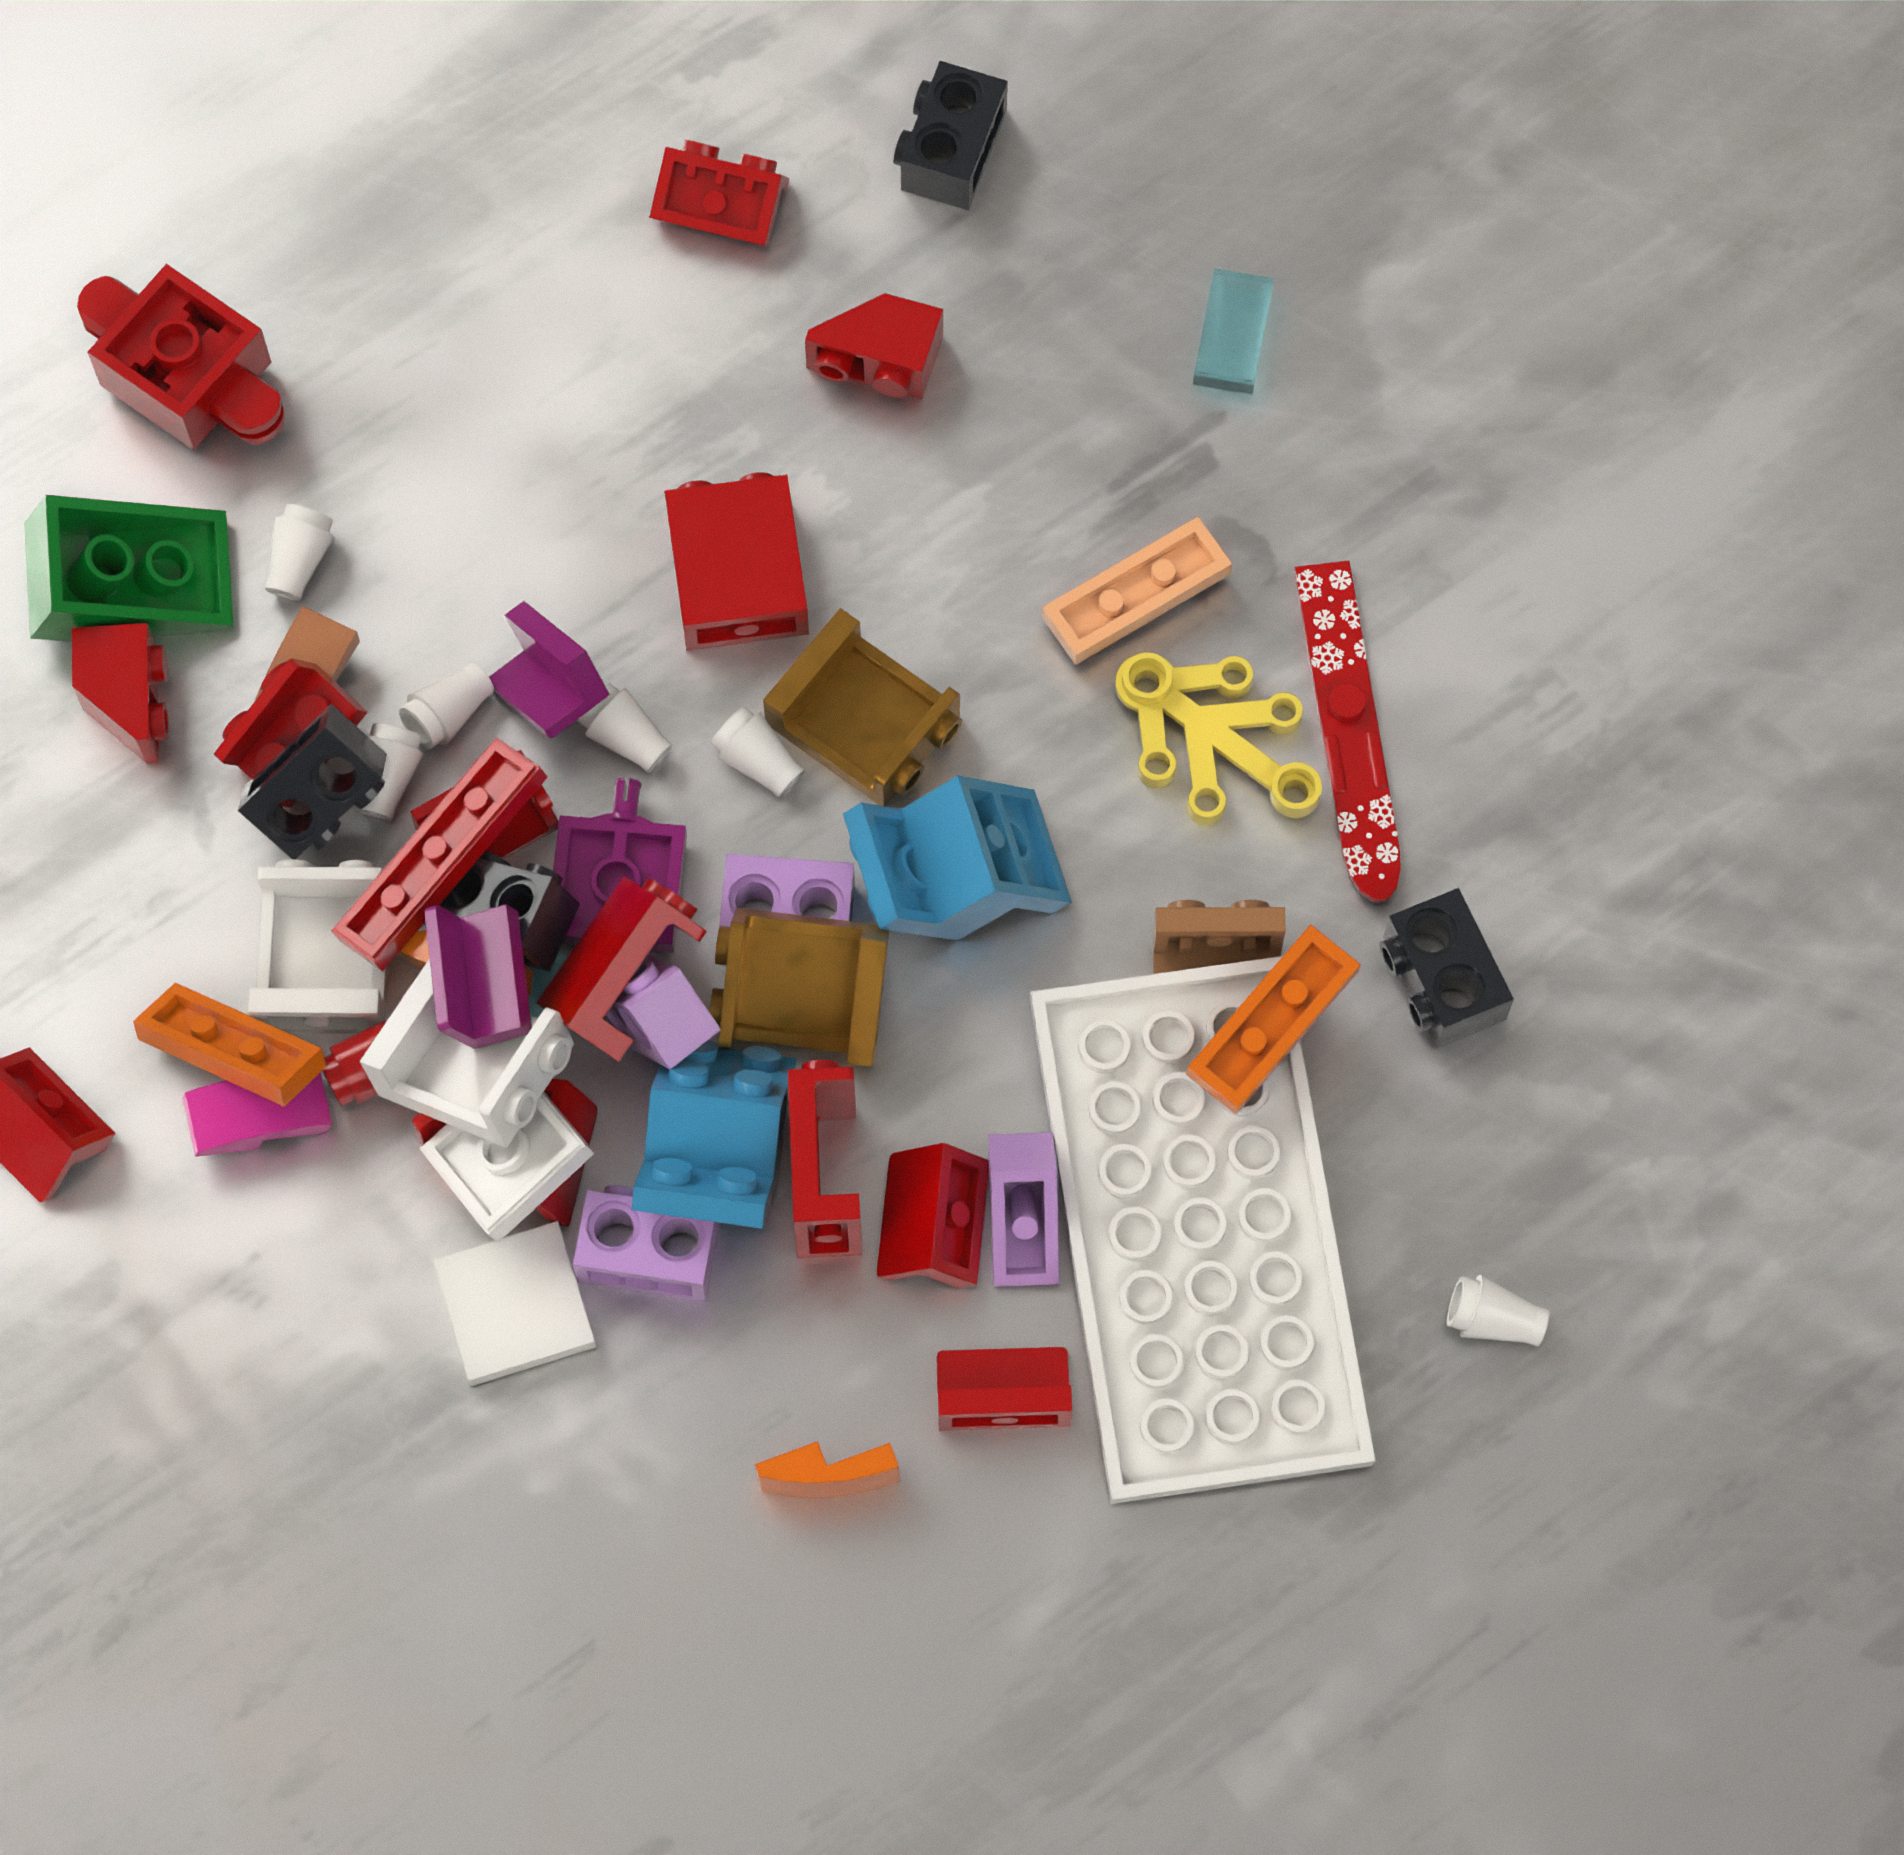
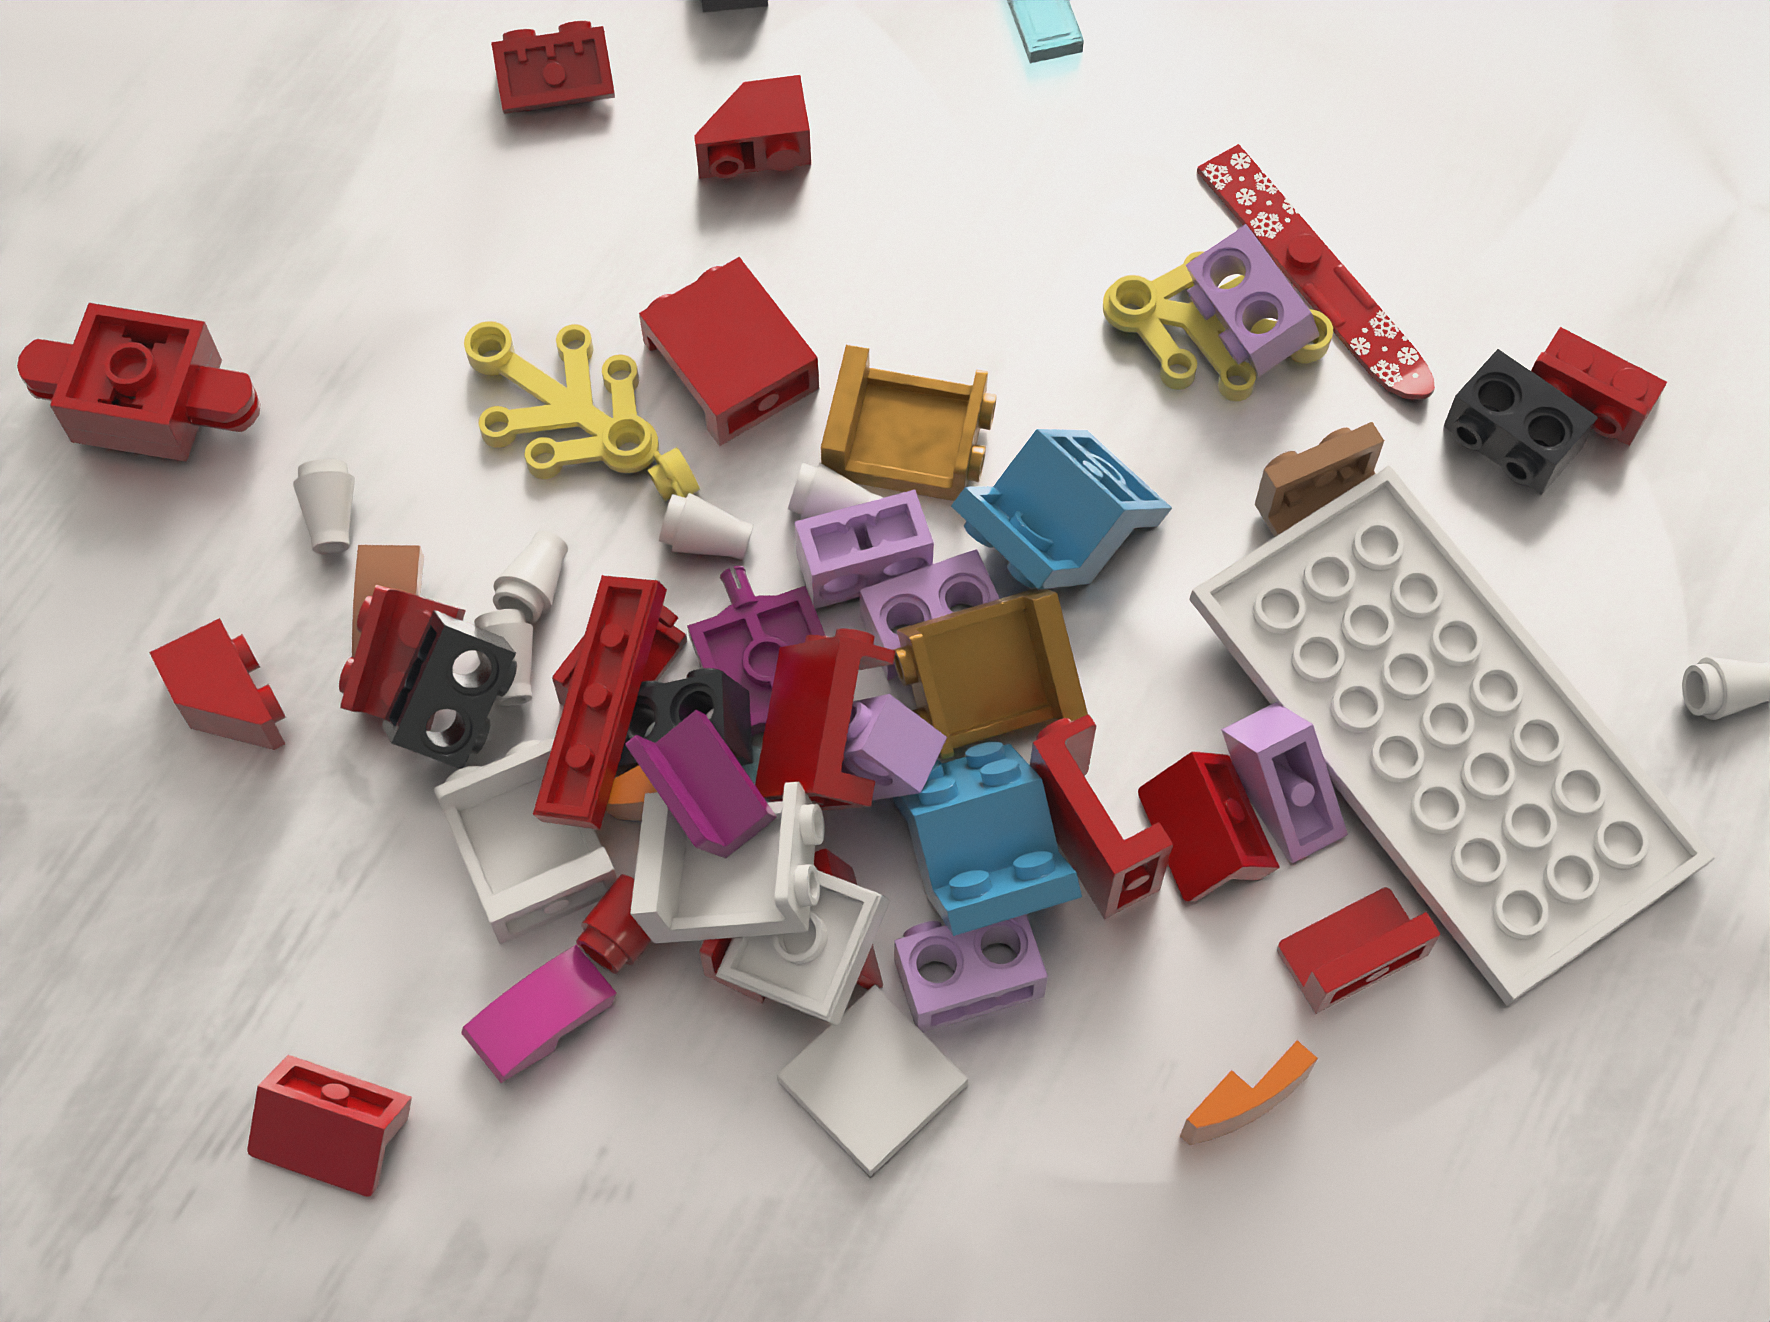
camera: 25 degrees left, 5 degrees down
green slope [24,495,233,642] -> none
orange plate [133,982,326,1107] -> none
magenta panel [489,601,610,738] -> none
light nougat plate [1042,517,1232,665] -> none
orange plate [1186,924,1361,1115] -> none
none -> light yellow plant [464,321,659,479]
none -> light yellow plate [647,447,700,502]
none -> lavender brick [794,490,934,609]
none -> lavender brick [1186,224,1320,376]
none -> red bracket [1531,327,1667,446]

